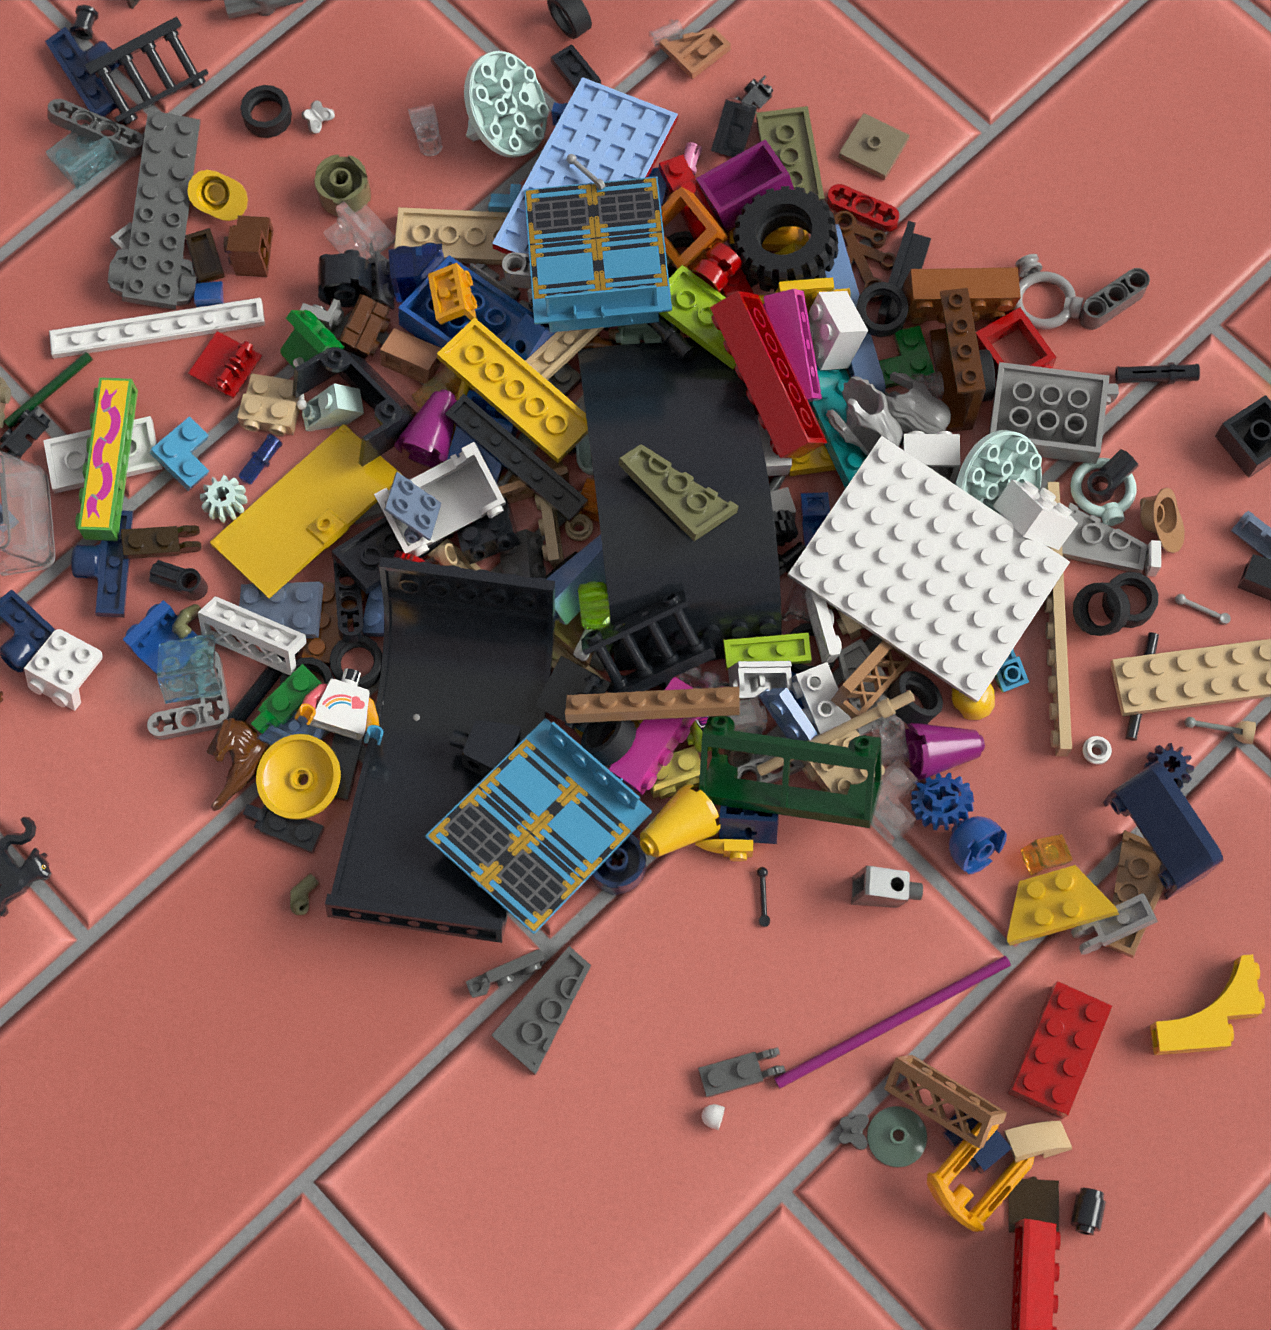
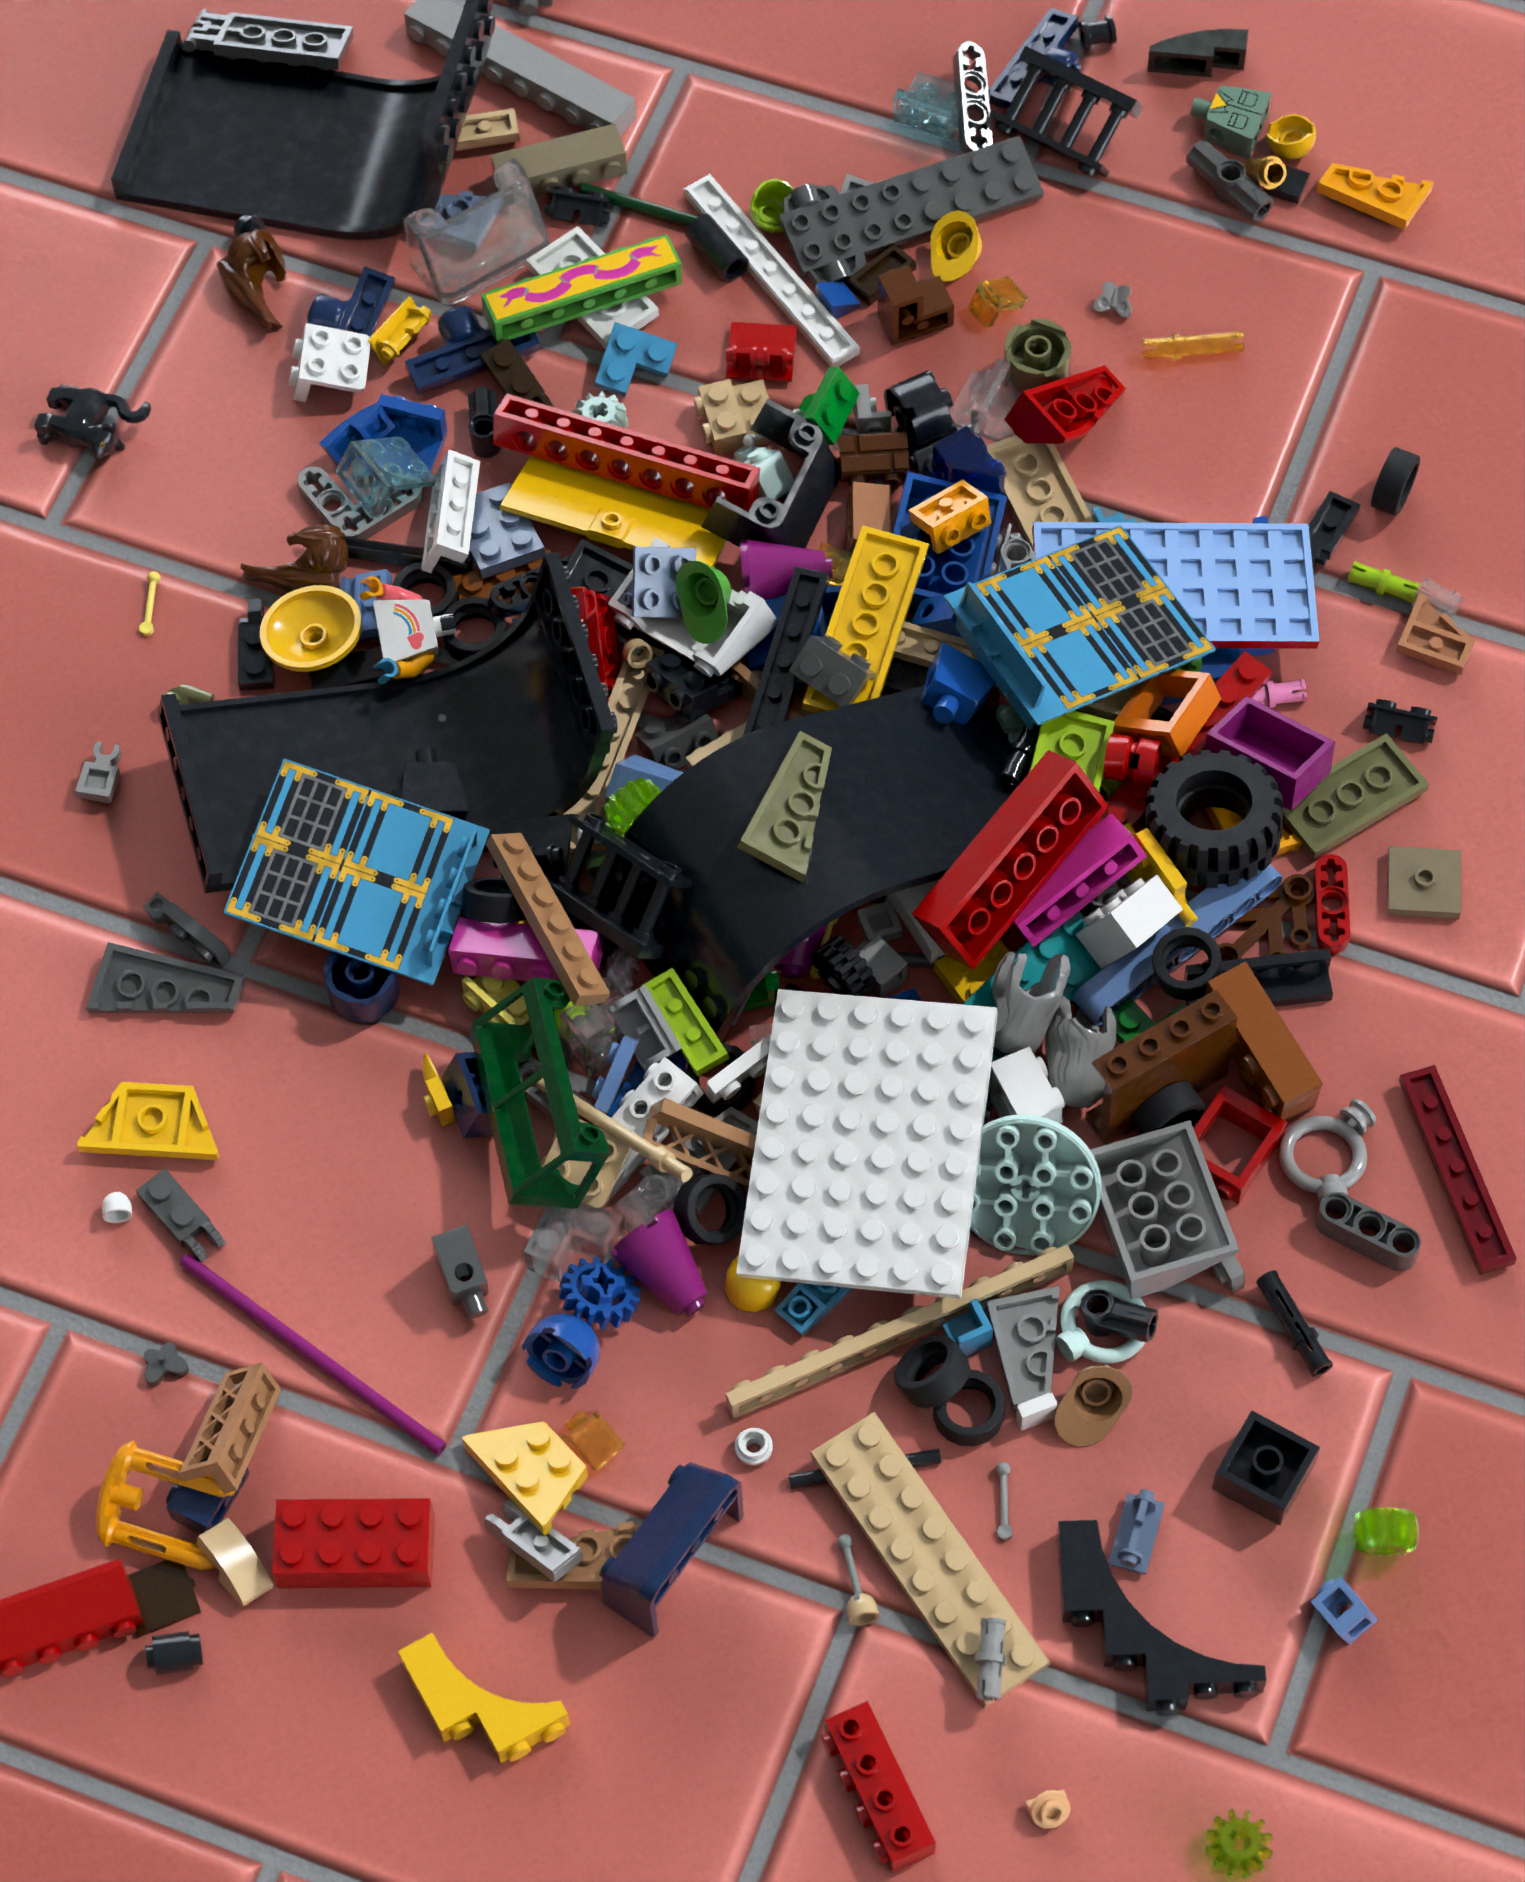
camera: 65 degrees right, 10 degrees down
olive arm [172,604,201,639] -> none
clear blue axle [238,434,282,485] -> none
black tyre [240,85,292,138] -> none
green hinge [251,664,322,734] -> none
clear piece [408,103,442,156] -> none
light aqua bracket [464,51,549,158] -> none
light grey hinge [566,154,606,190] -> none
yellow cone [639,784,720,857] -> none
black hinge [711,97,758,157] -> none
black hinge [757,867,771,927] -> none
sand green dish [867,1106,927,1167] -> none
white brick [993,479,1078,550] -> none
dark blue gear [1144,743,1194,790] -> none
none -> light grey plate [75,741,122,804]
none -> yellow wing [77,1082,220,1160]
none -> light yellow hinge [139,571,160,637]
none -> blue slope [319,403,395,468]
none -> yellow hinge [367,296,432,365]
none -> red brick [493,394,760,512]
none -> bright green piece [675,561,732,644]
none -> black pin [685,214,749,282]
none -> lime hair [749,178,794,233]
none -> dark grey bracket [789,634,877,707]
none -> blue torso [921,642,996,724]
none -> dark azure panel [942,1298,993,1357]
none -> clear yellow bracket [968,276,1028,328]
none -> red wedge [1004,365,1126,444]
none -> clear yellow pin [1142,330,1244,360]
none -> lime pin [1347,561,1420,604]
none -> dark red plate [1399,1065,1517,1275]

